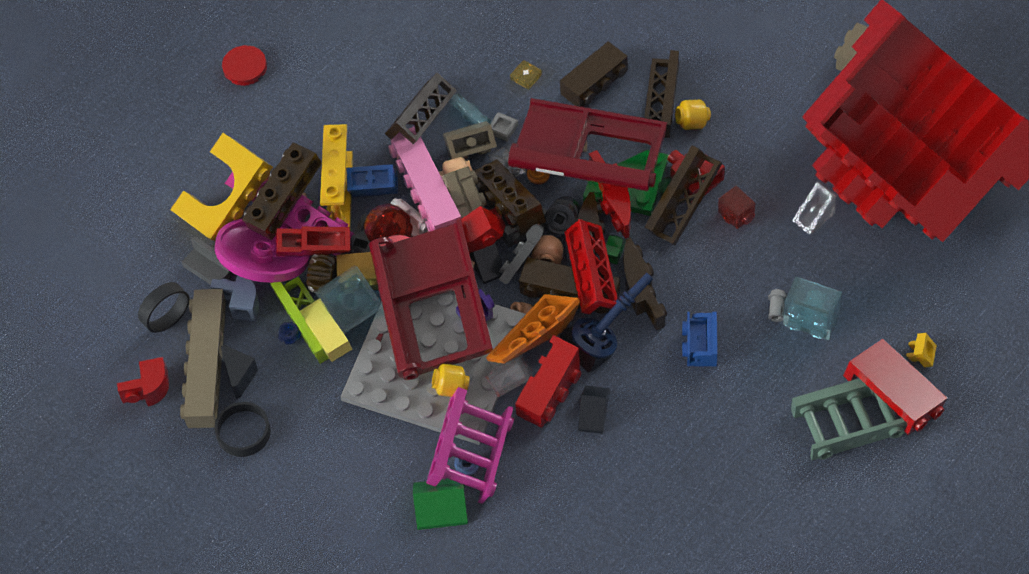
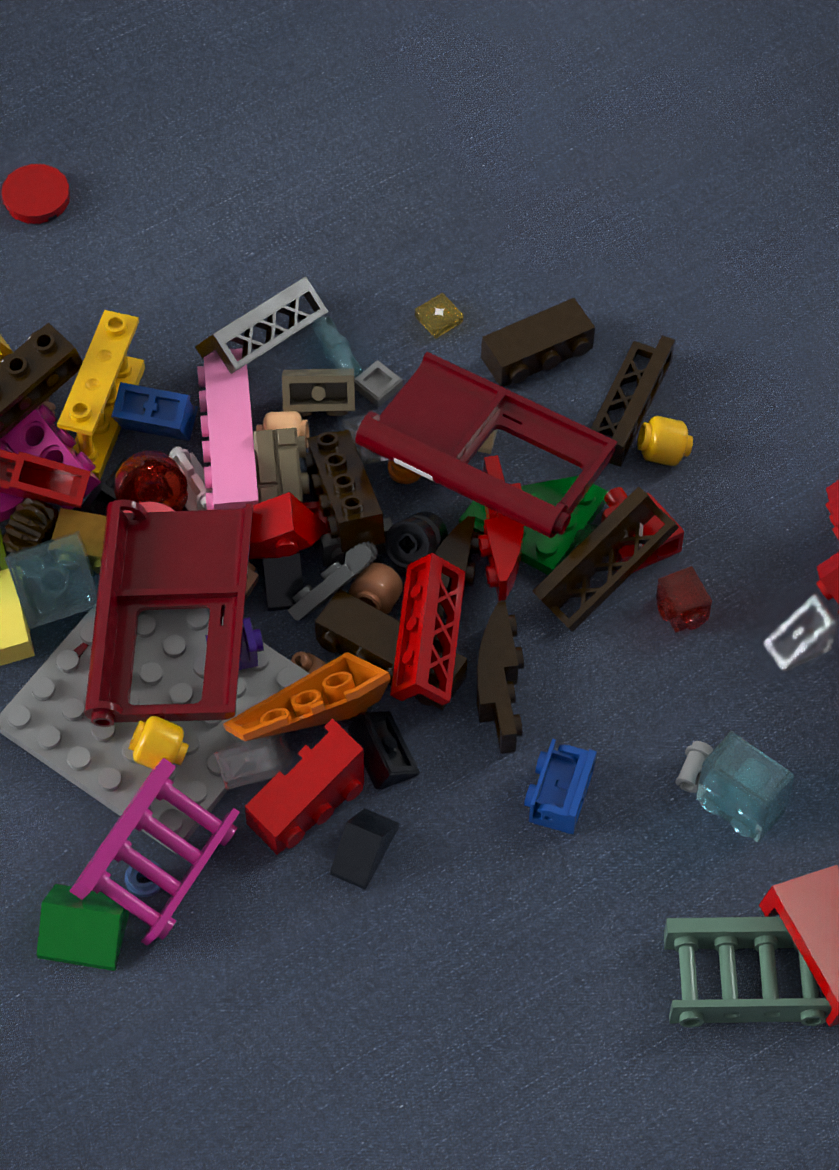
camera: 10 degrees right, 0 degrees up
dark blue dish [571,273,653,358] -> none
green piece [606,235,626,265] -> none

